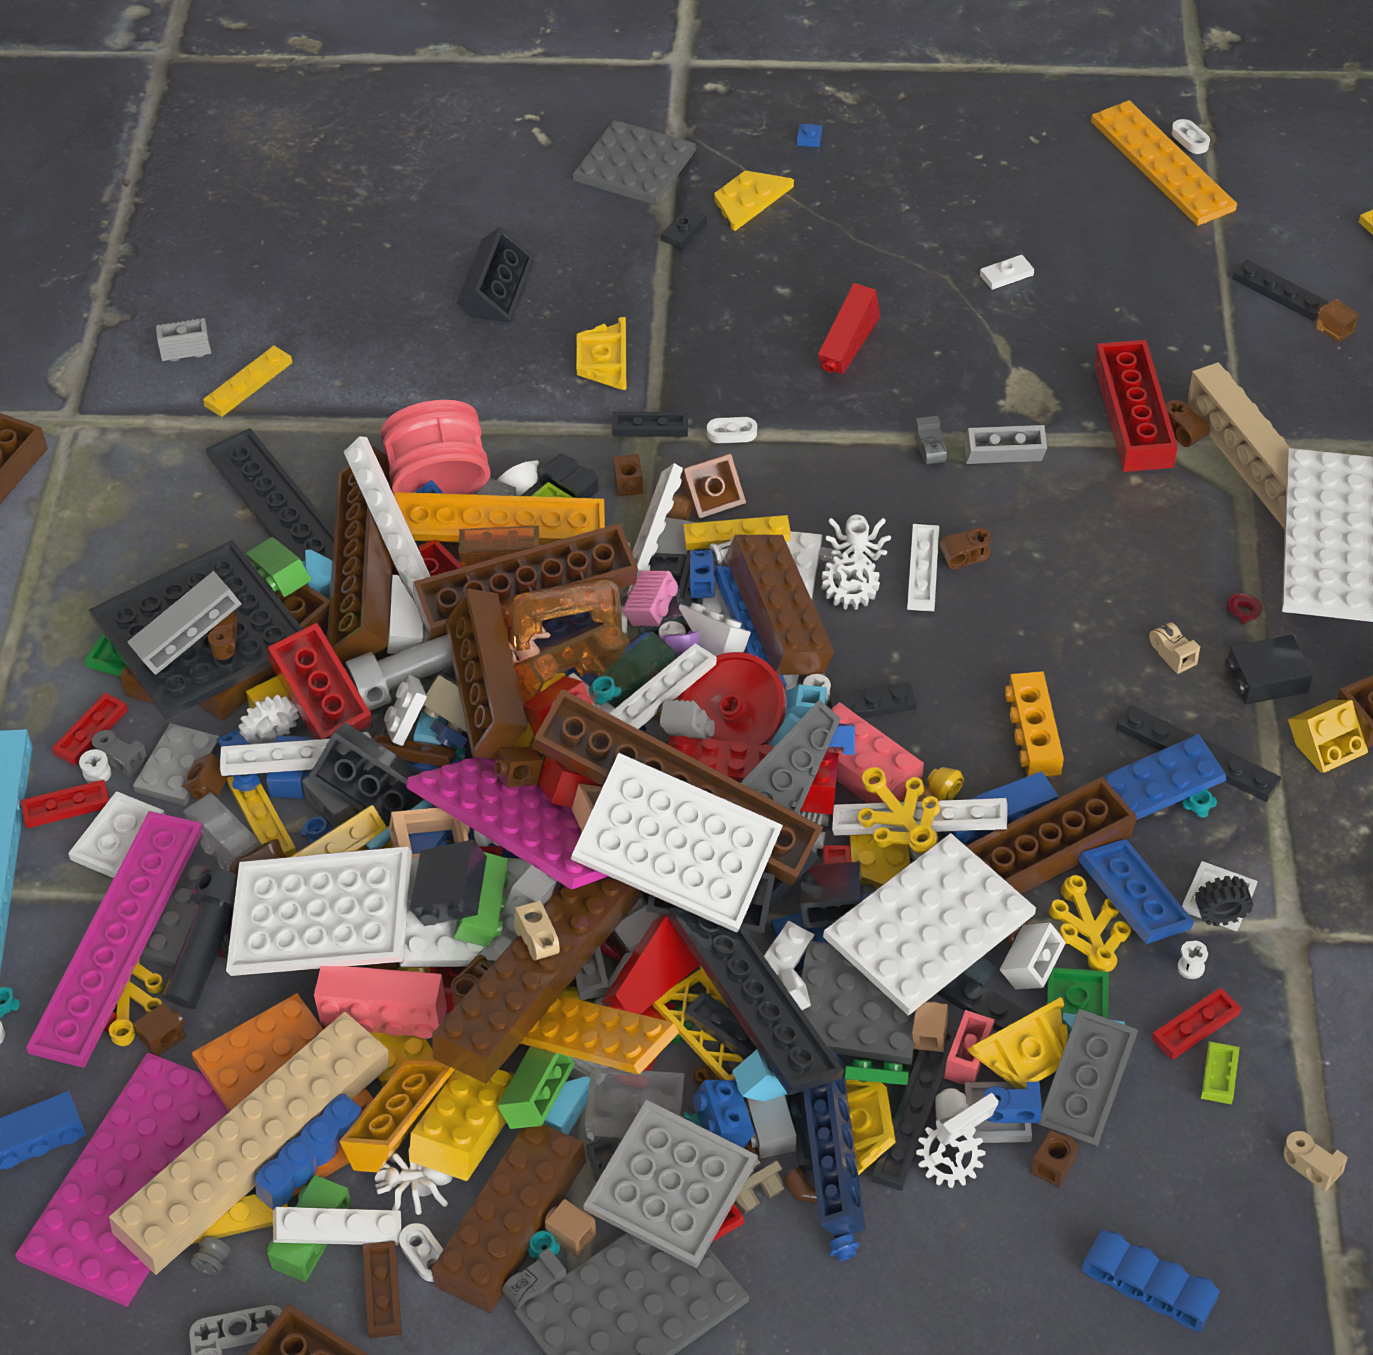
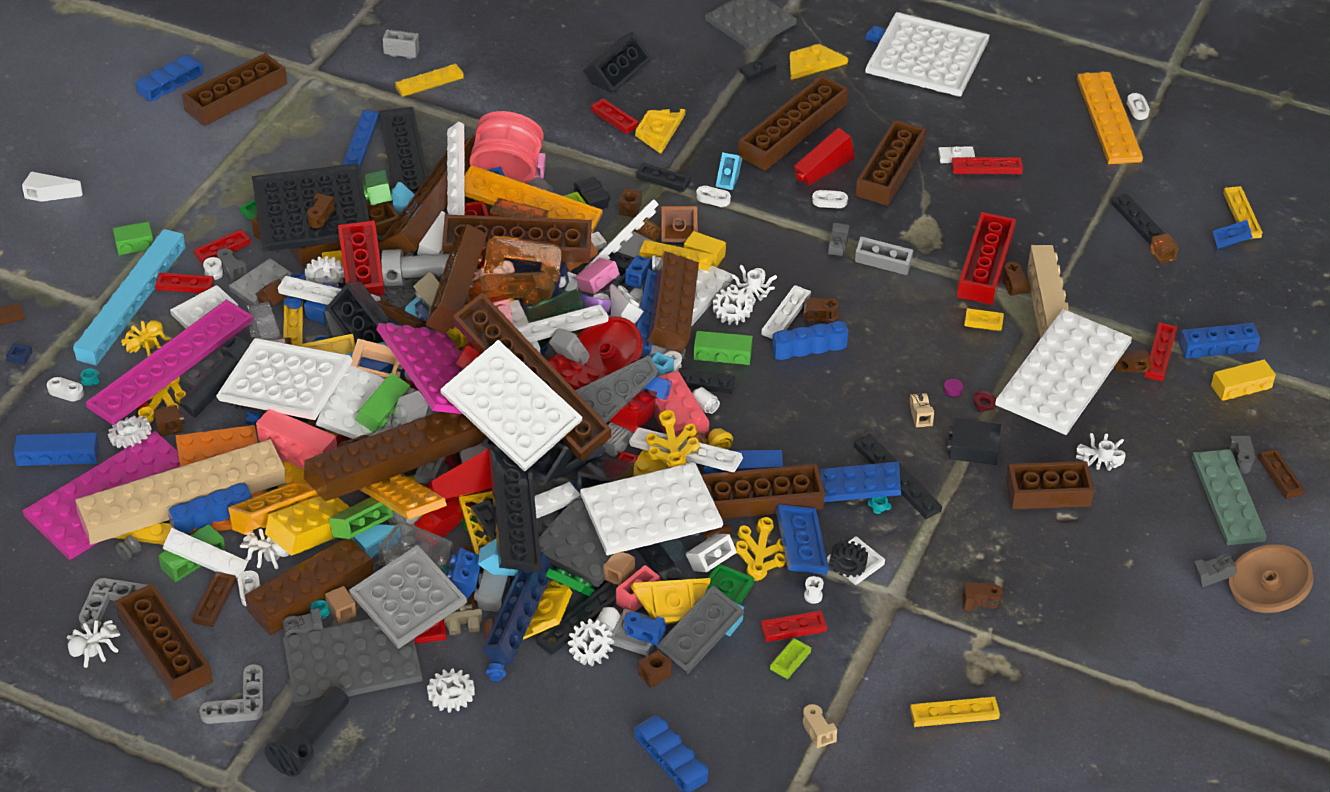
camera: 20 degrees right, 5 degrees down
light grey brick [128,571,241,675] -> none
white plate [384,675,427,746] -> none
black brick [410,839,487,926] -> none
reddish brown brick [494,746,543,787] -> none
white hat [497,460,539,496] -> none
tan leg [514,900,560,960] -> none
teal plate [588,676,621,705] -> none
white plate [781,967,811,1010] -> none
white plate [937,1093,999,1146] -> none
light orange brick [1005,671,1064,777] -> none
yellow slope [1288,700,1368,773] -> none
none -> white gear [108,416,152,448]
none -> yellow animal [121,320,172,356]
none -> blue plate [245,411,262,429]
none -> blue plate [342,110,380,169]
none -> white gear [427,669,475,712]
none -> red plate [591,99,639,134]
none -> yellow brick [684,231,726,267]
none -> white brick [692,387,720,414]
none -> bright green brick [694,331,753,365]
none -> medium azure slope [715,153,742,190]
none -> reddish brown brick [738,75,848,171]
none -> blue brick [772,321,848,360]
none -> white plate [812,190,848,208]
none -> reddish brown brick [856,120,927,206]
none -> white plate [866,12,990,96]
none -> magenta tile [944,379,963,397]
none -> red plate [951,157,1023,174]
none -> yellow plate [965,308,1004,331]

